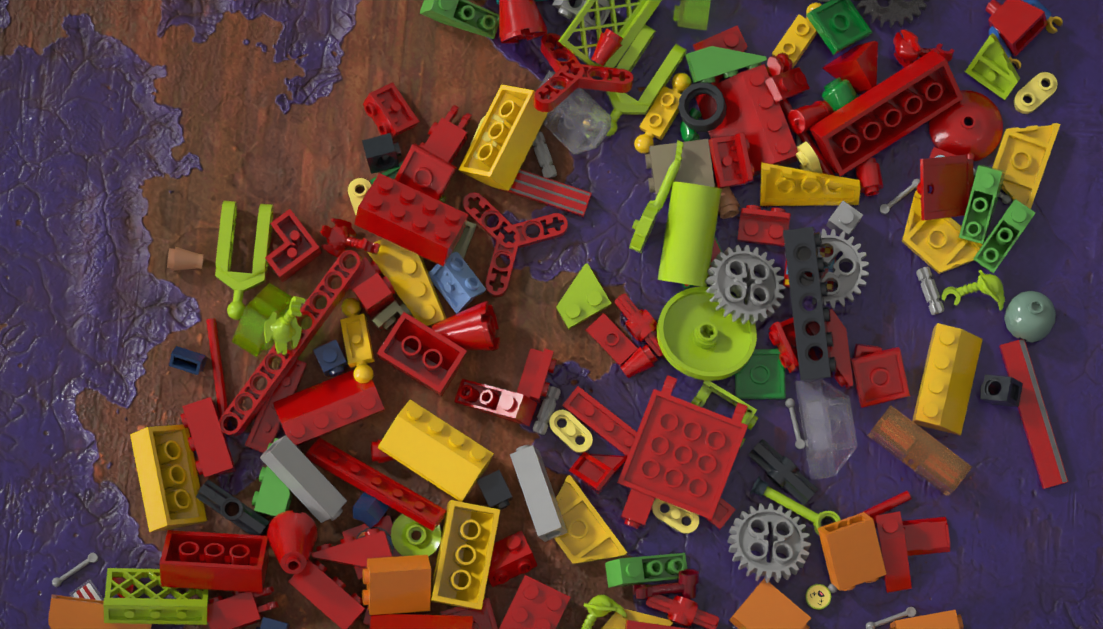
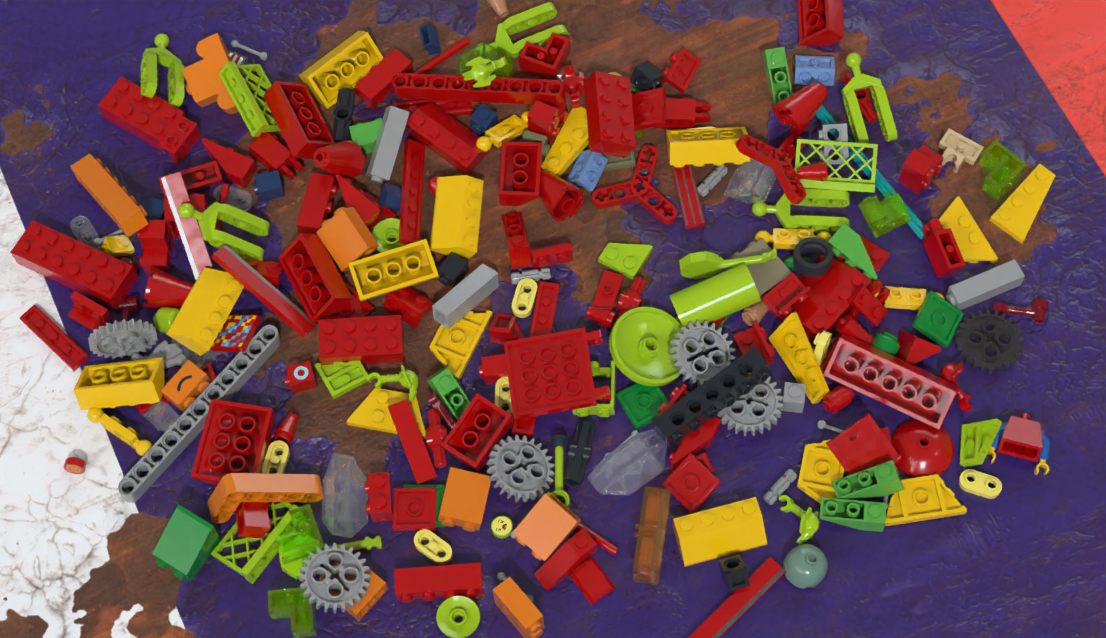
camera: 60 degrees right, 15 degrees down
none -> red slope [441,393,514,473]

